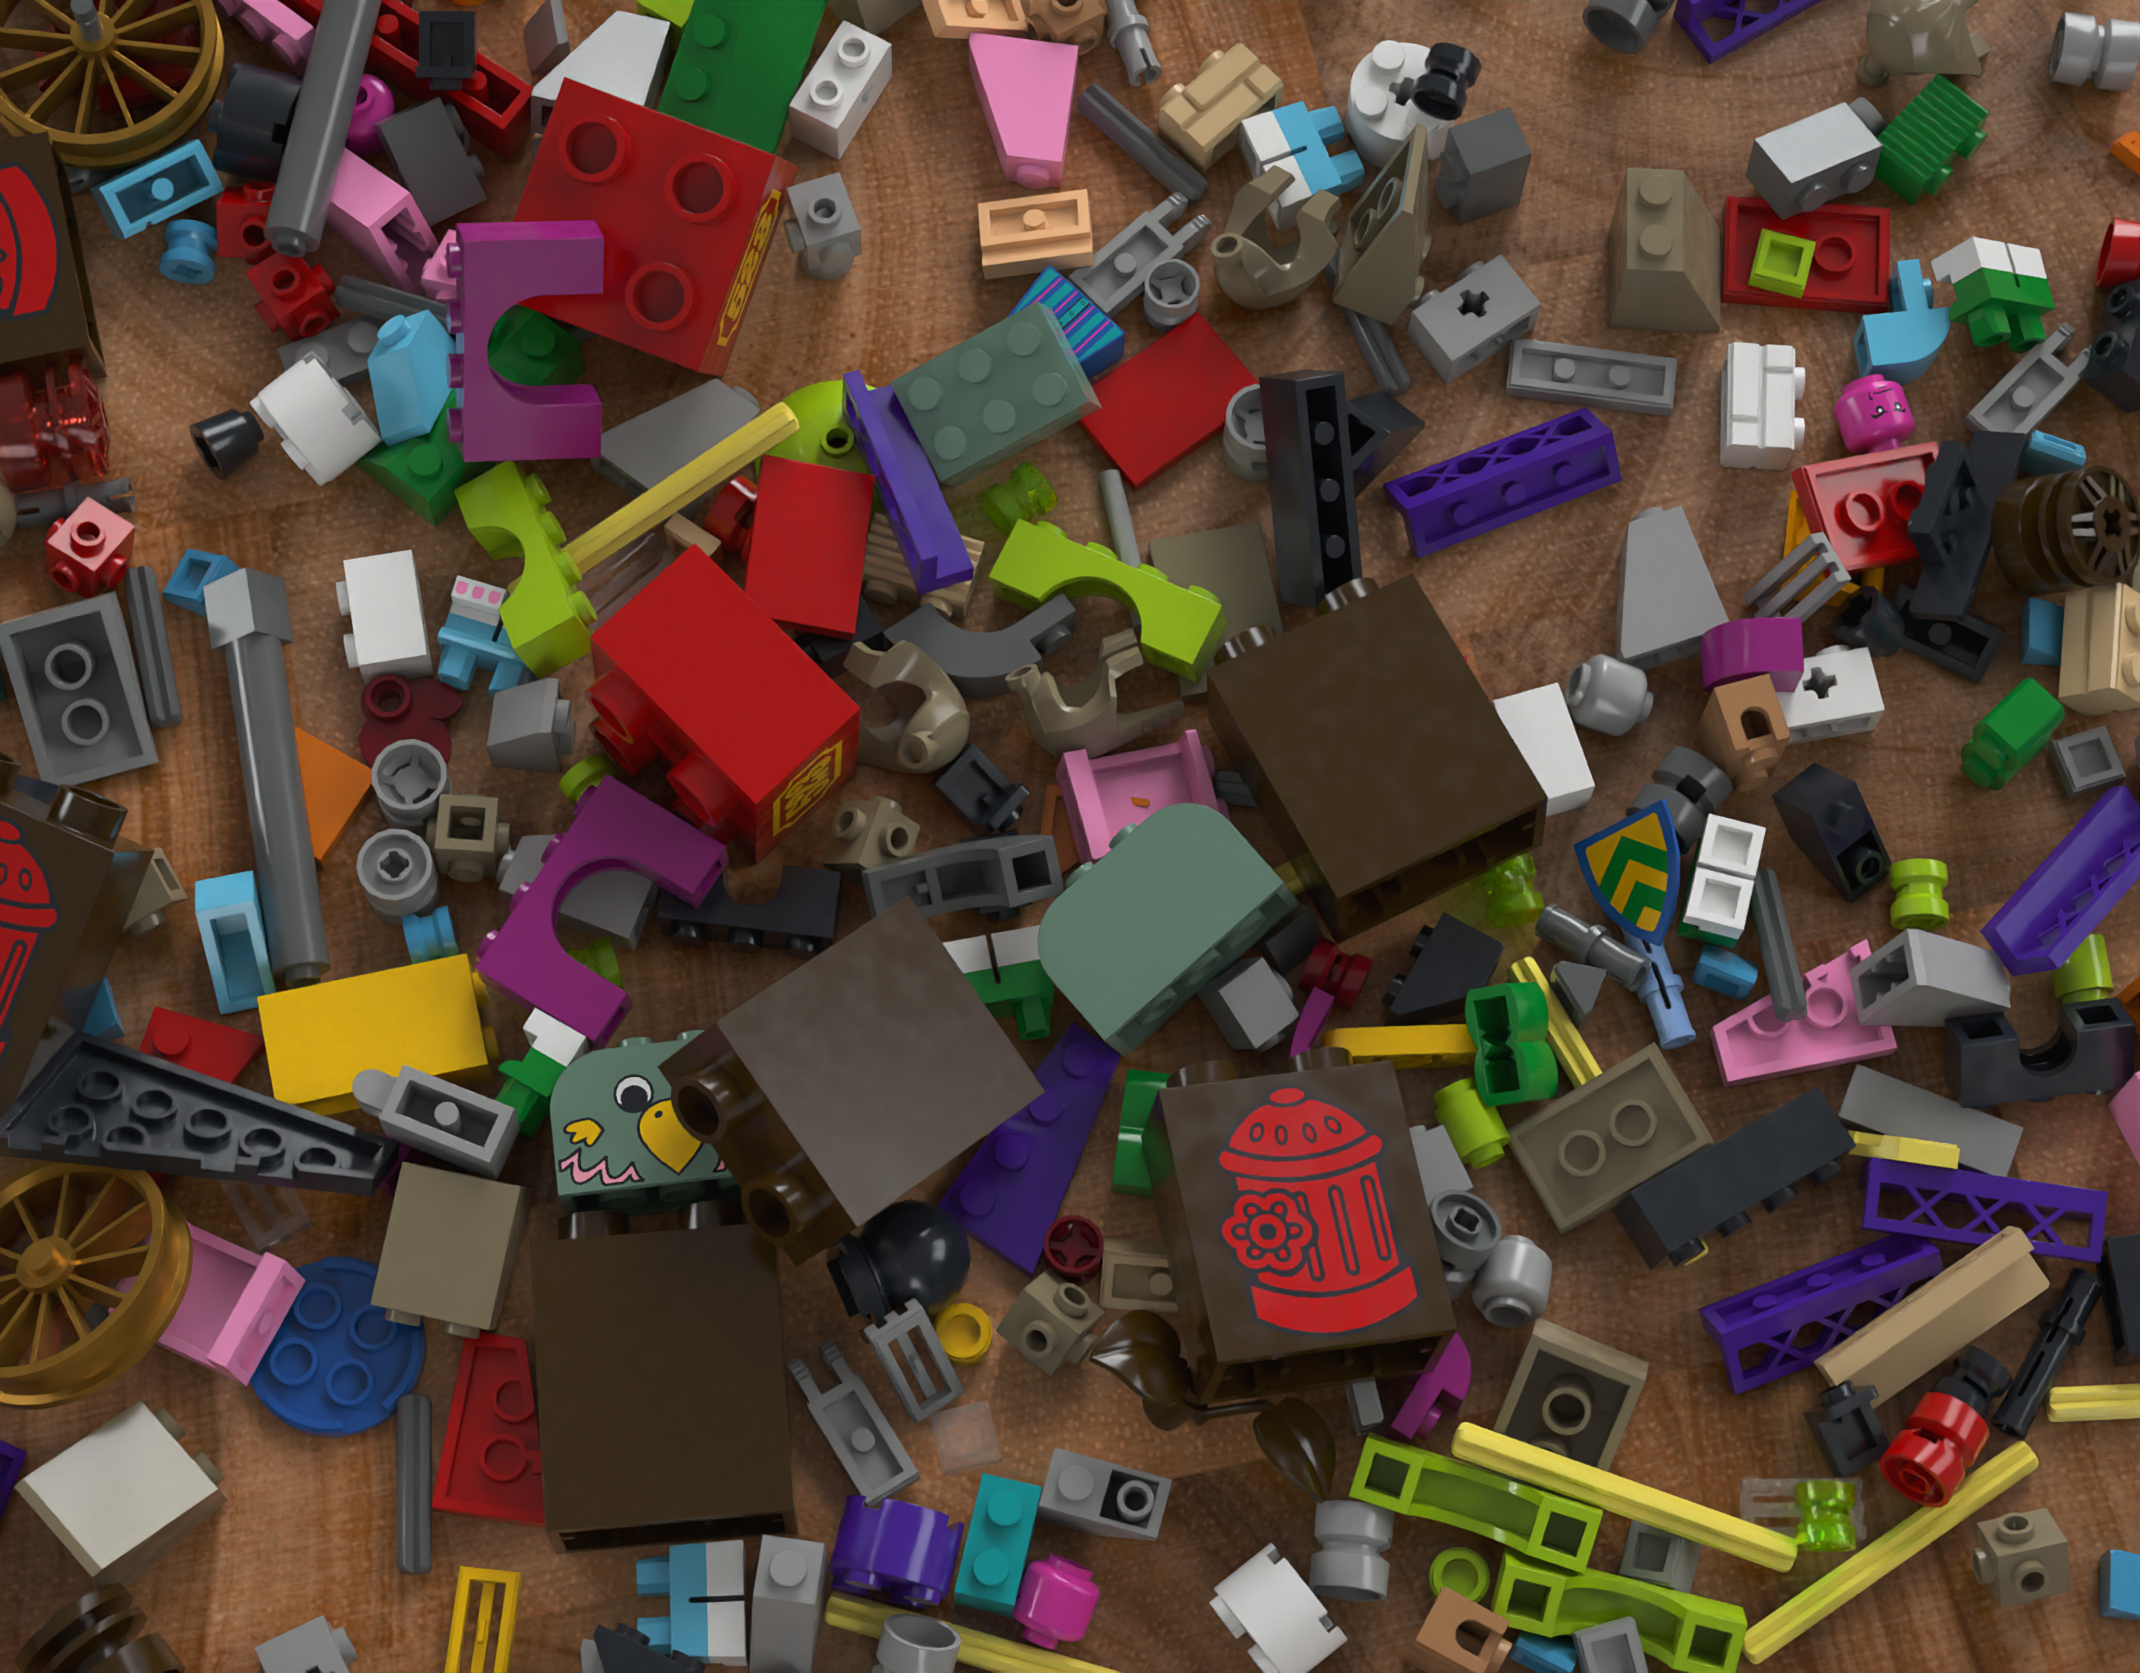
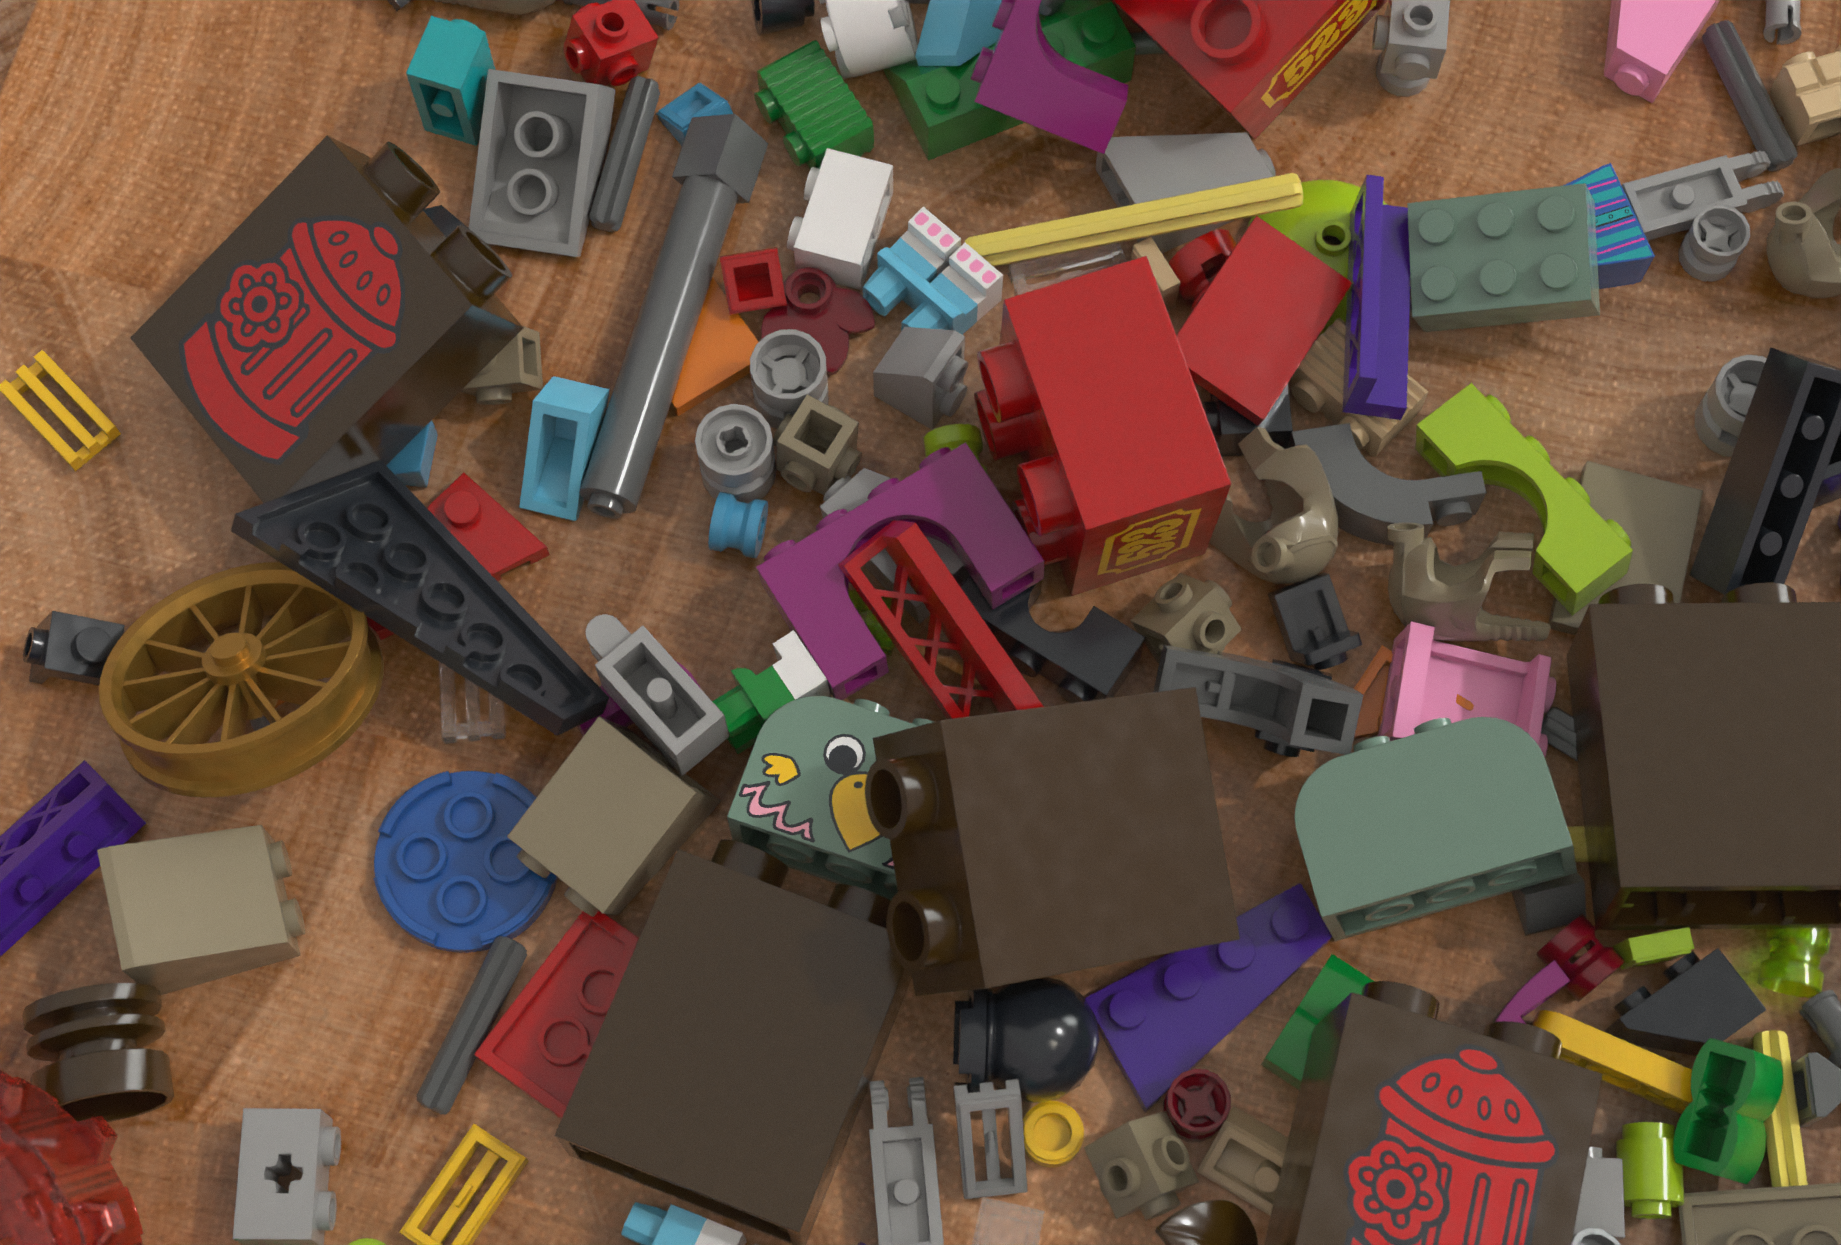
camera: 30 degrees right, 0 degrees up
bright pink panel [108,1222,306,1386] -> none
yellow brick [257,953,501,1116] -> none
lime arch [454,460,598,680] -> none
green hips [942,925,1054,1041] -> none
light nougat plate [978,189,1095,280] -> none
clear neon green wheel [980,461,1059,538] -> none
red tile [1075,312,1259,493] -> none
light grey bar [1098,469,1142,632] -> none
light grey brick [1196,957,1300,1052] -> none
none -> red slope [720,247,787,314]
none -> green brick [754,40,874,169]
none -> red fence [838,520,1044,719]
none -> lime tile [1612,927,1695,969]

